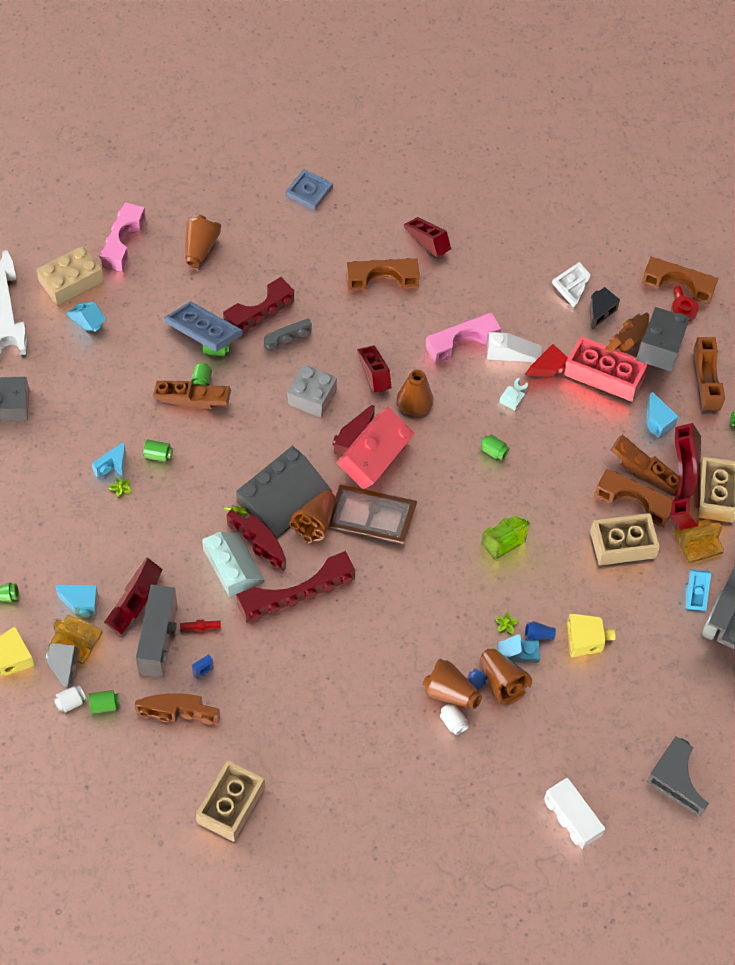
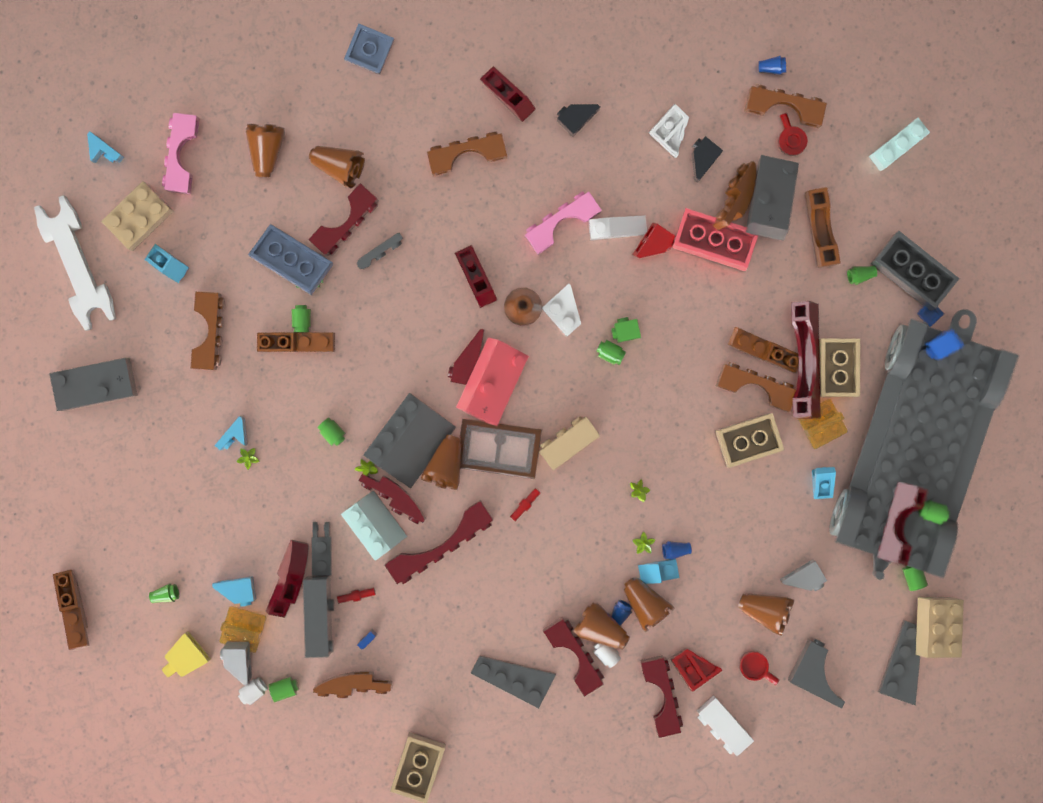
camera: 10 degrees left, 30 degrees up
bright green brick [143,439,173,462] -> none
light grey brick [287,364,337,417] -> none
clear neon green slope [481,516,530,560] -> none
light aqua plate [499,378,528,410] -> none
light yellow torso [567,614,615,657] -> none
medium azure slope [646,392,679,438] -> none
none -> medium azure slope [87,131,124,163]
none -> dark orange arch [191,291,224,370]
none -> dark orange cone [309,146,365,188]
none -> dark grey hinge [312,522,332,576]
none -> bright green brick [317,418,346,446]
none -> dark grey wing [471,656,556,709]
none -> red bar [510,488,541,522]
none -> tan brick [539,416,600,470]
none -> white wing [542,284,581,336]
none -> dark red arch [543,617,605,697]
none -> black slope [557,104,600,137]
none -> bright green brick [611,317,641,343]
none -> lime plant [629,479,650,502]
none -> dark red arch [640,655,683,738]
none -> red wing [670,649,723,692]
none -> dark orange cone [738,594,794,636]
none -> red piece [739,651,780,686]
none -> blue cone [759,55,786,75]
none -> light grey slope [780,559,827,591]

